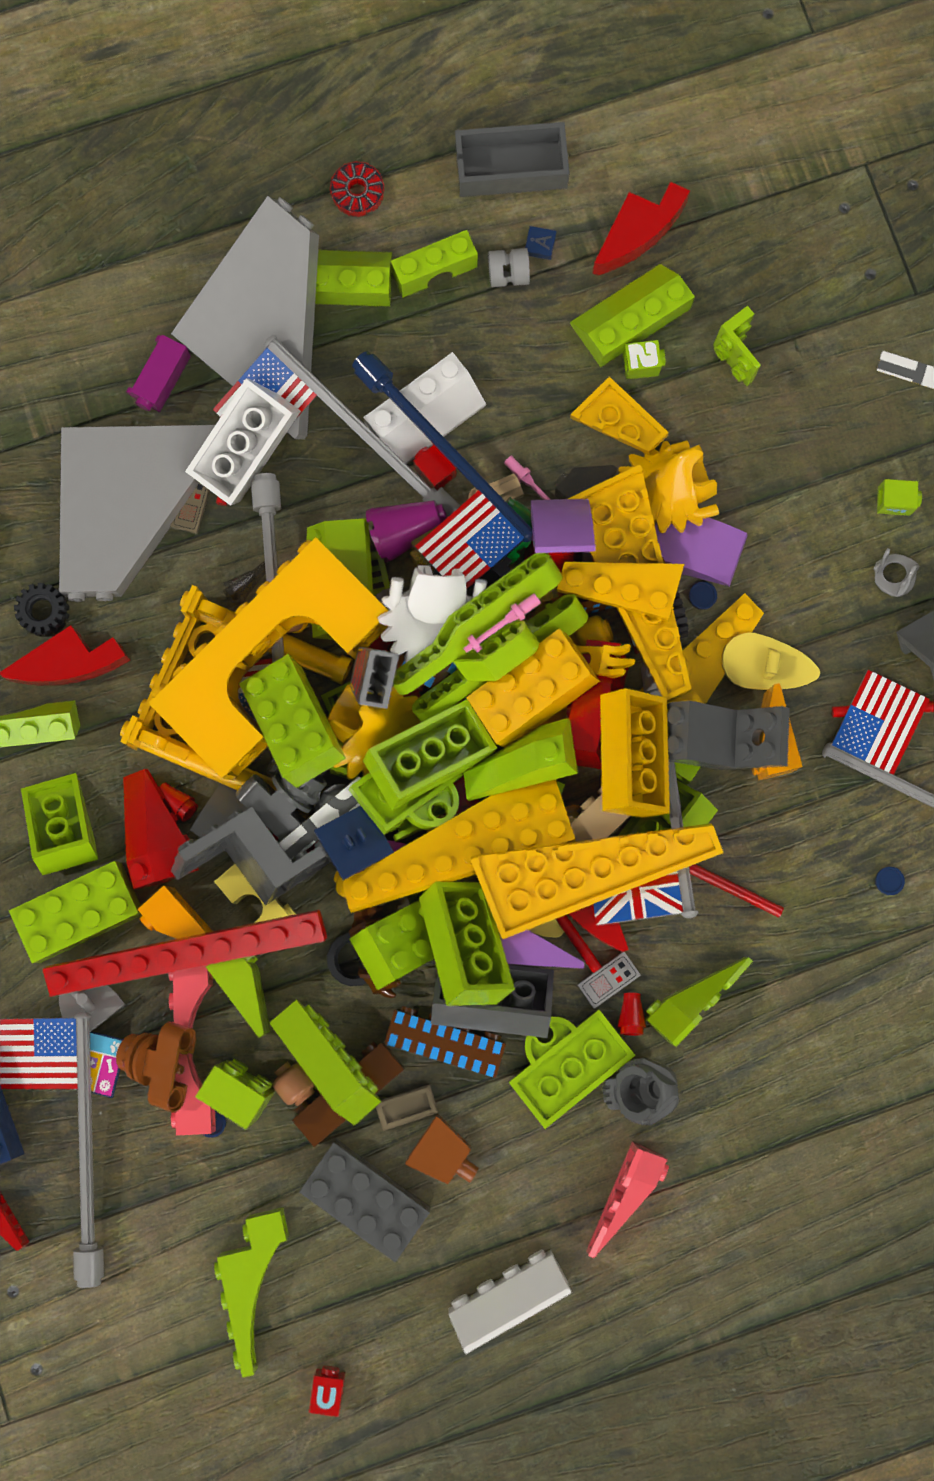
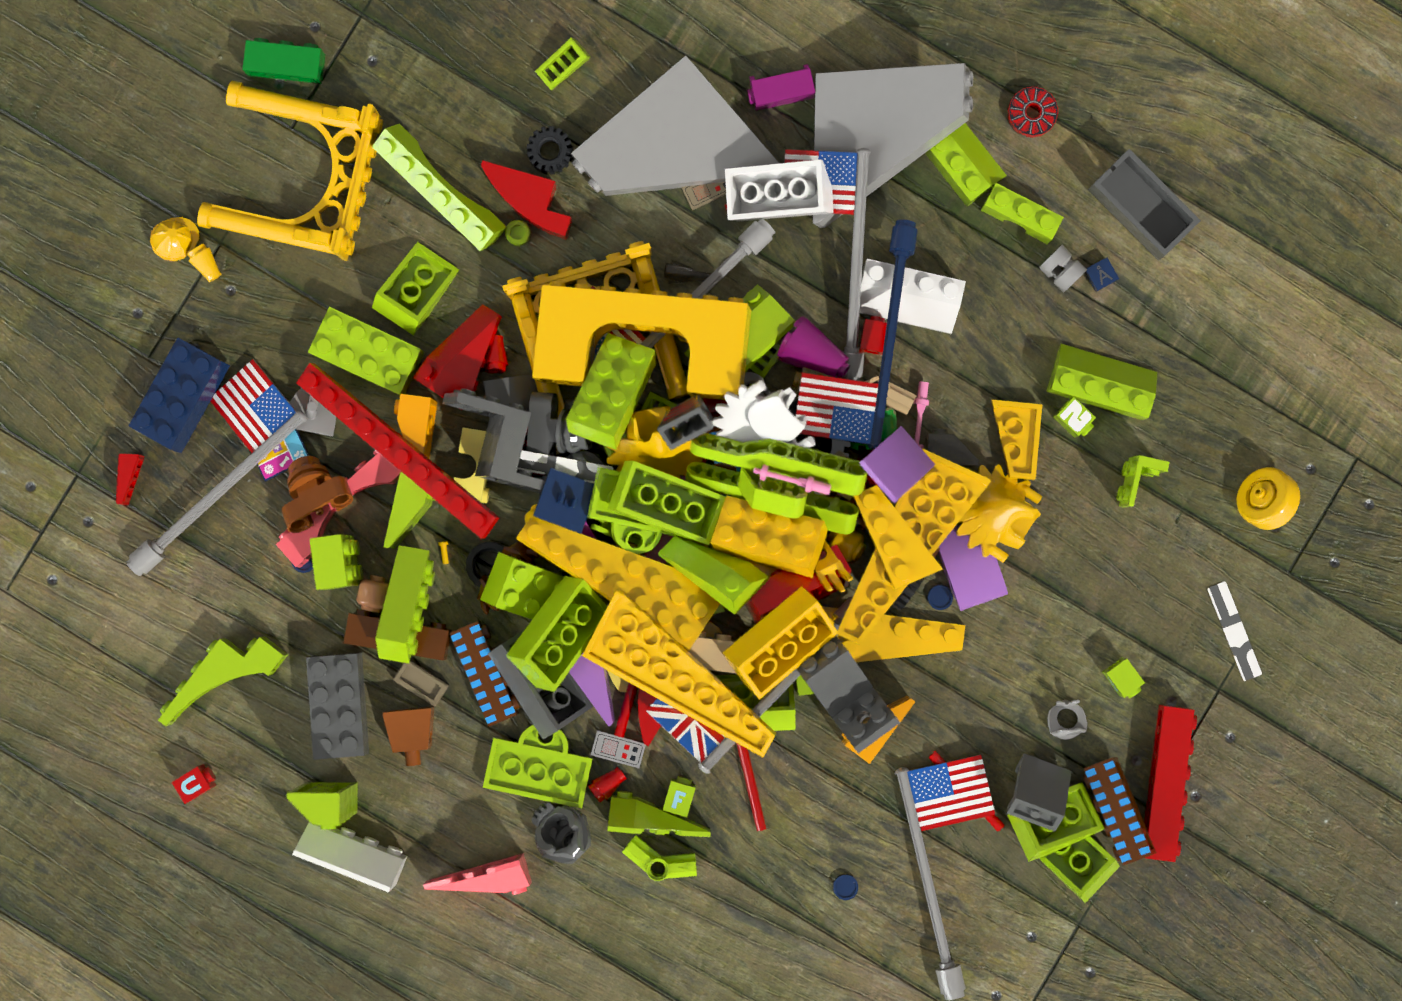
camera: 55 degrees right, 5 degrees up
red slope [592,182,690,276] -> none
light yellow shield [722,633,820,690] -> none
none -> lime slope [287,782,358,830]
none -> yellow piece [438,541,449,564]
none -> lime tile [505,220,531,246]
none -> lime piece [622,835,697,881]
none -> lime brick [663,776,696,817]
none -> yellow wheel [1236,467,1300,530]

